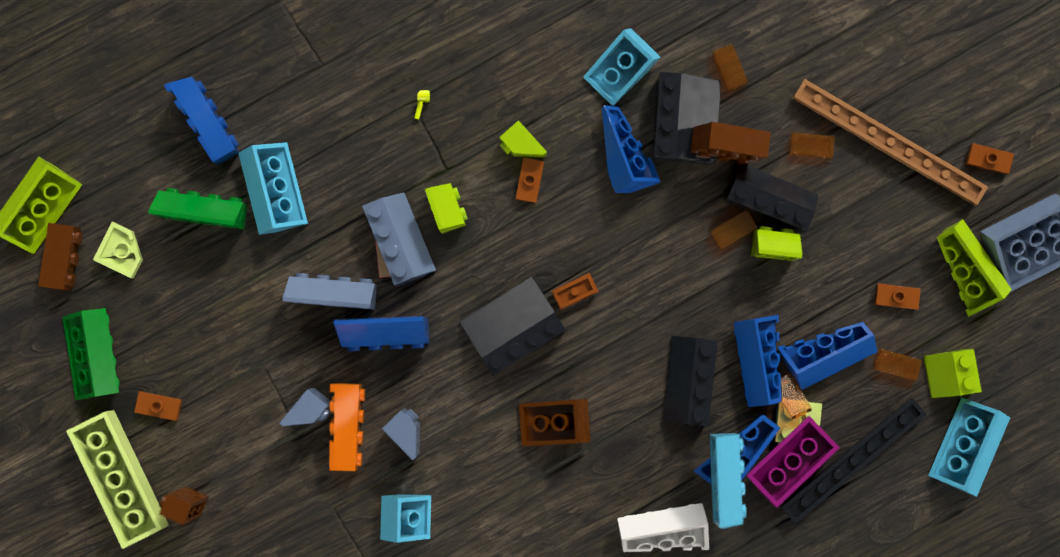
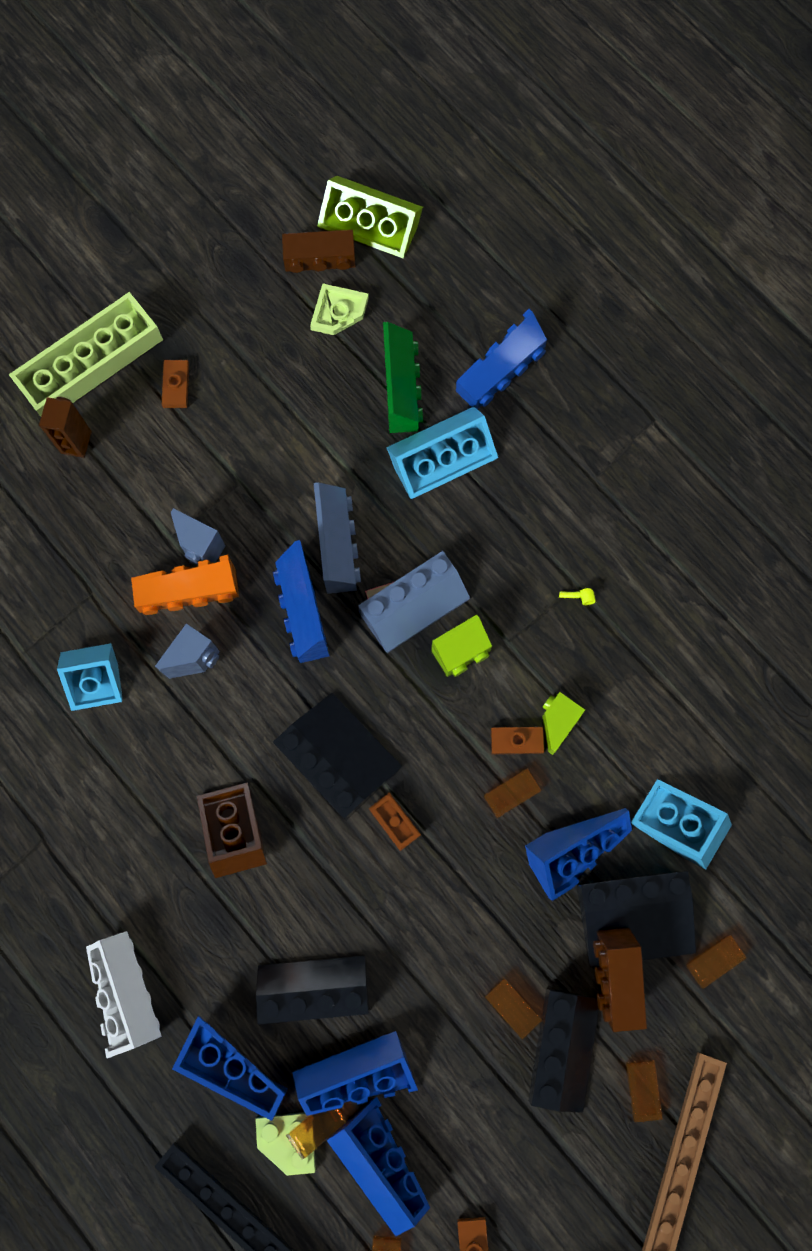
camera: 80 degrees right, 10 degrees down
green slope [62,308,119,401] -> none
medium azure slope [709,433,746,528] -> none
magenta slope [746,416,840,507] -> none
lime slope [751,226,802,261] -> none
none -> clear orange tile [483,768,542,818]

